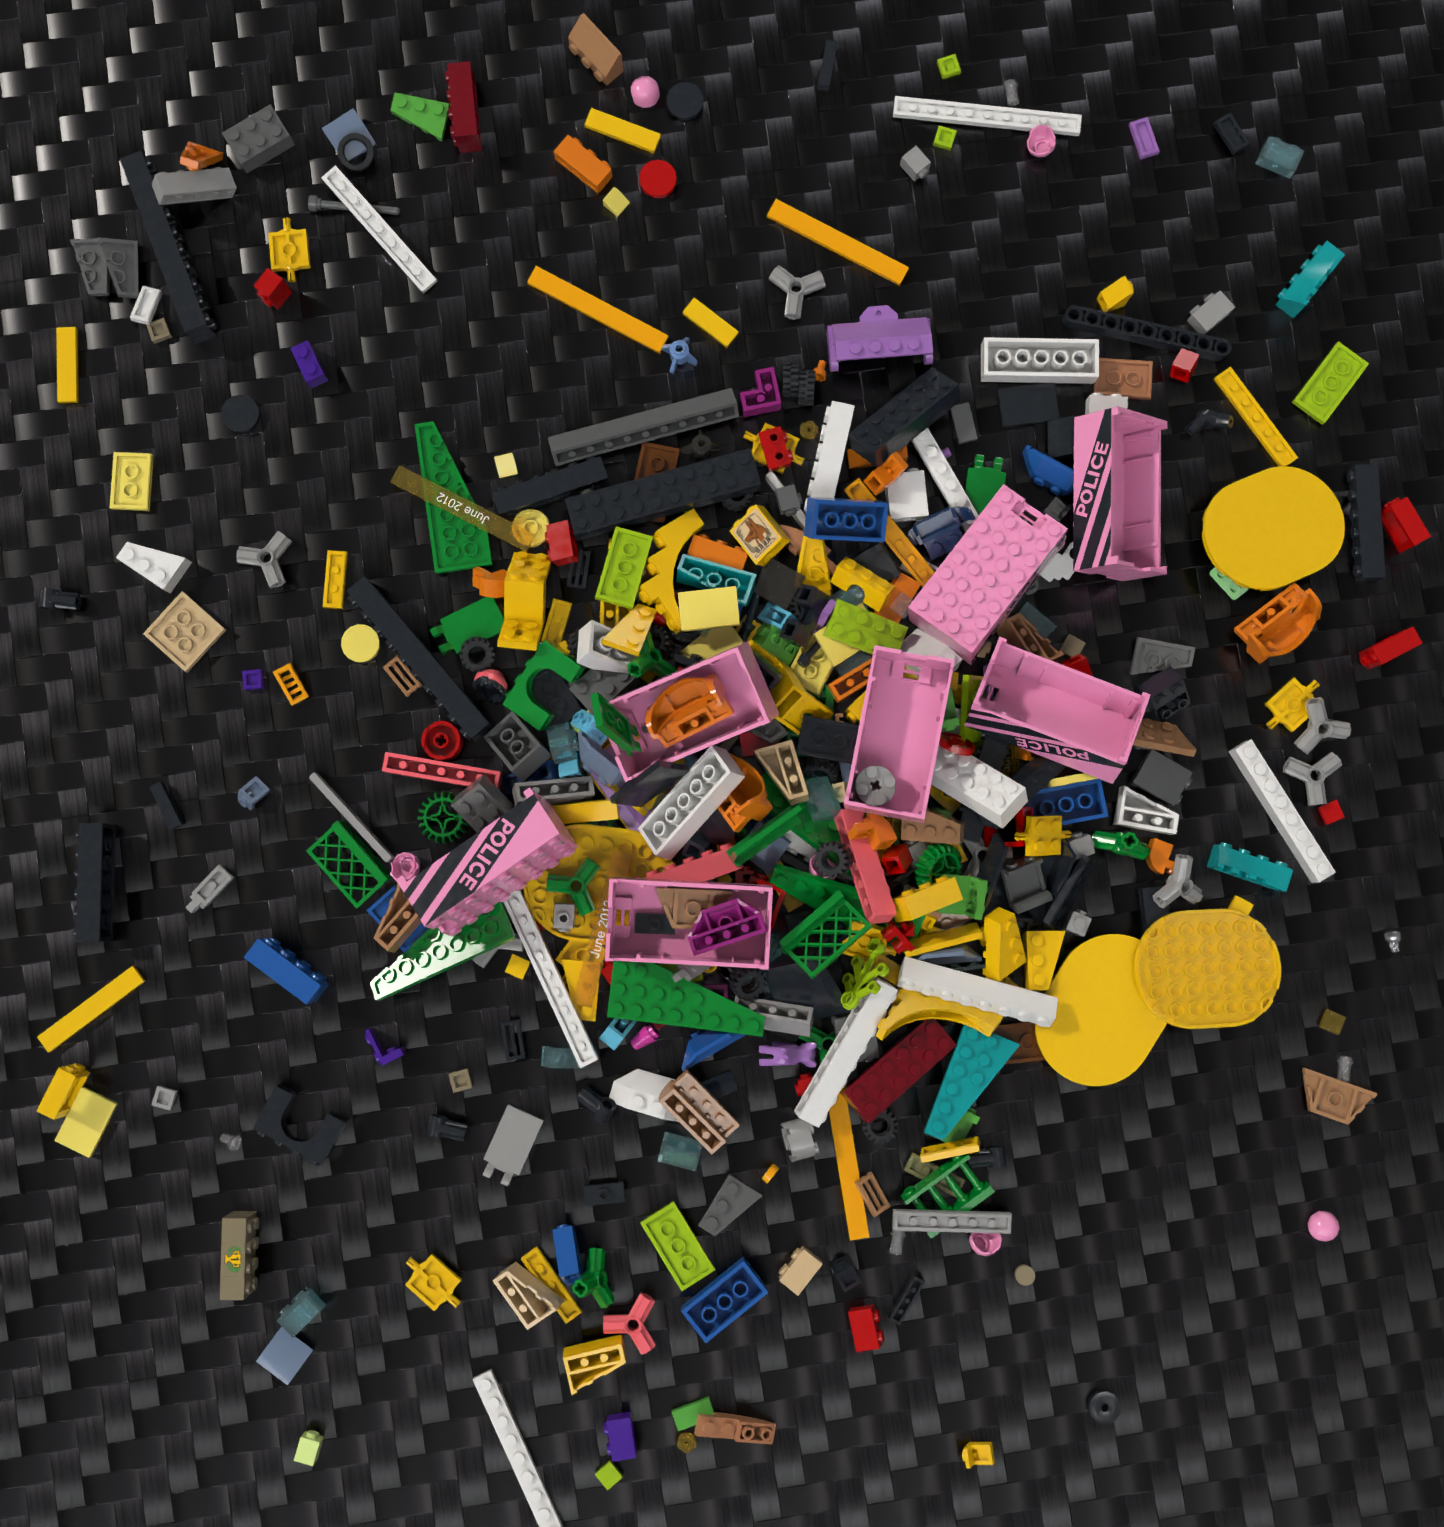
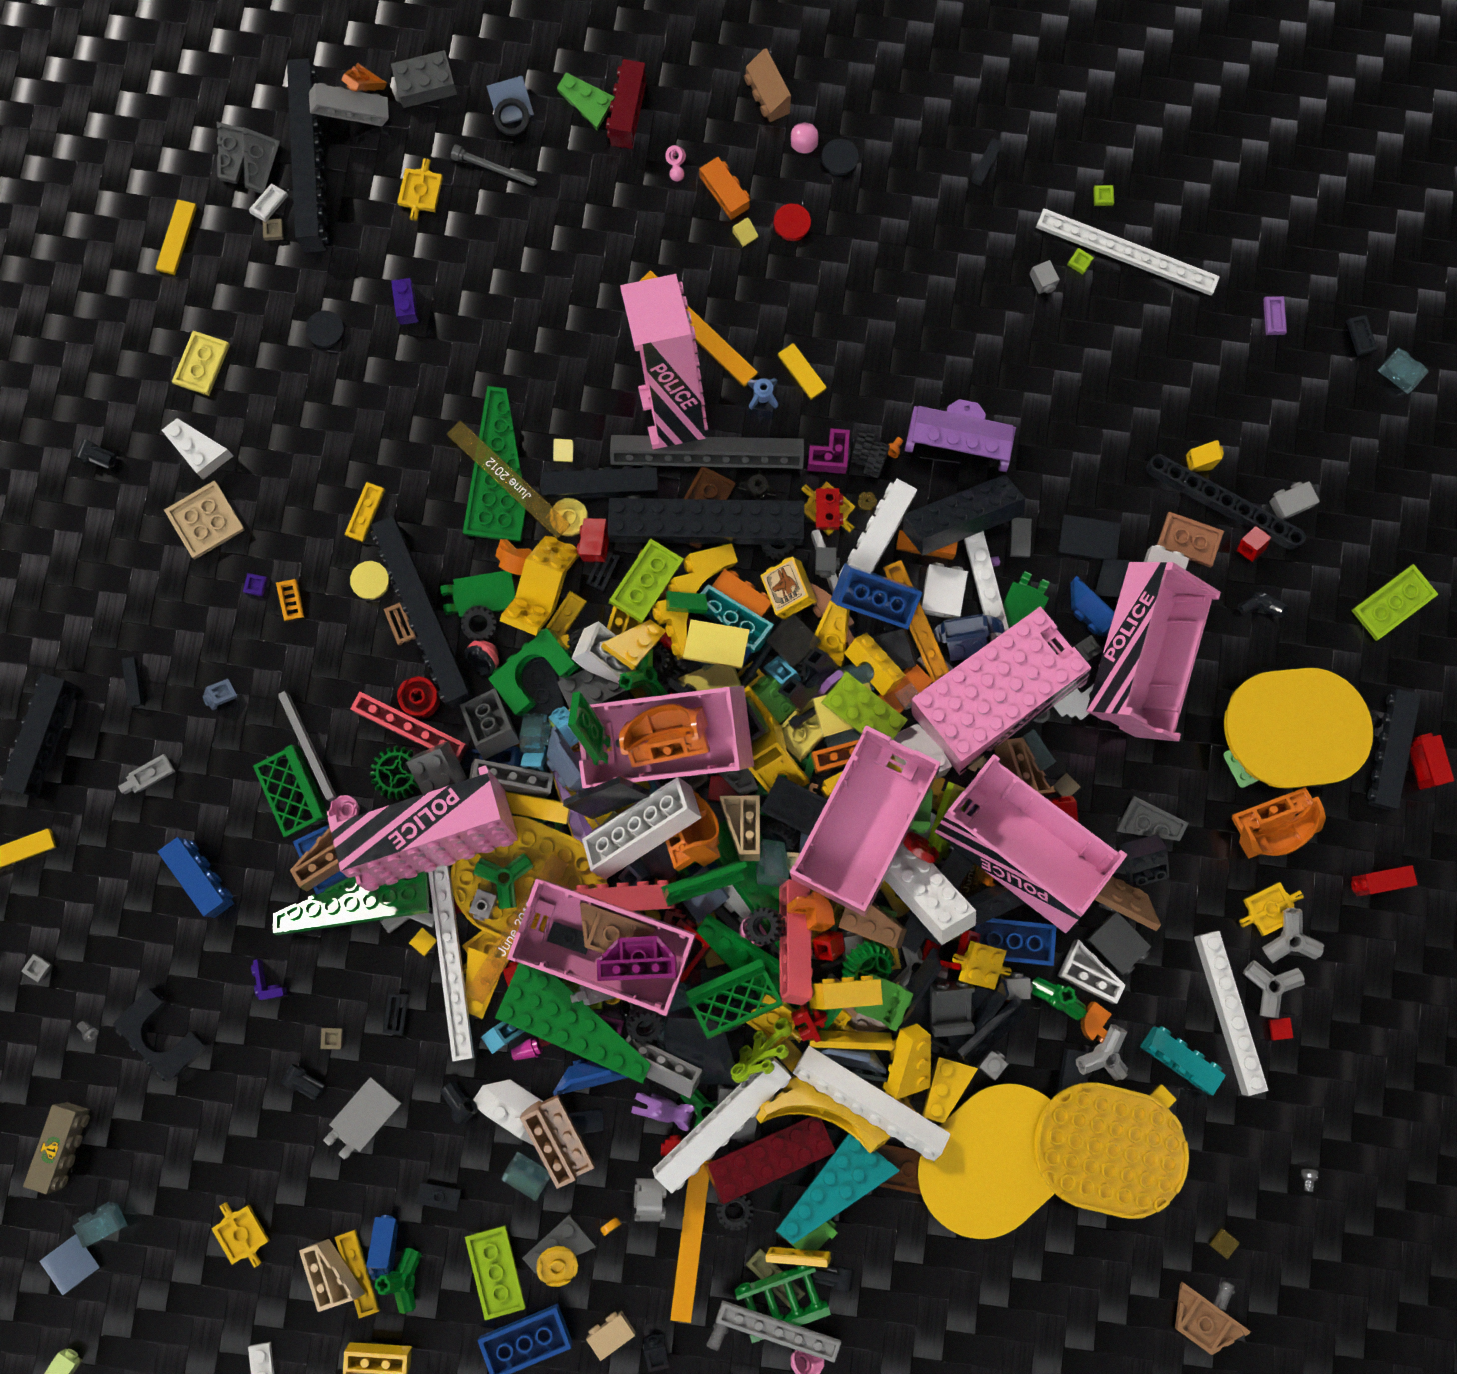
camera: 15 degrees right, 5 degrees down
light grey piece [236,531,292,588] -> none
red brick [254,268,292,310] -> none
white plate [321,165,438,294] -> none
clear light blue bracket [541,1046,587,1068] -> none
yellow tile [584,108,661,153] -> none
coral piece [603,1292,656,1355] -> none
light orange tile [767,199,909,286] -> none
light grey piece [769,265,826,320] -> none
light grey brick [854,766,896,807] -> none
medium nougat tile [854,1172,891,1217] -> none
orange brick [863,451,908,496] -> none
white brick [981,338,1099,384] -> none
clear pin [1003,79,1020,106] -> none
bright pink hair [1027,125,1056,157] -> none
light yellow tile [1043,773,1099,789] -> none
yellow tile [1214,367,1298,467] -> none
teal wedge [1275,241,1345,318] -> none
none -> yellow tile [536,1246,578,1287]
none -> bright pink piece [620,274,708,449]
none -> bright pink plate [666,146,686,182]
none -> green slope [666,591,708,614]

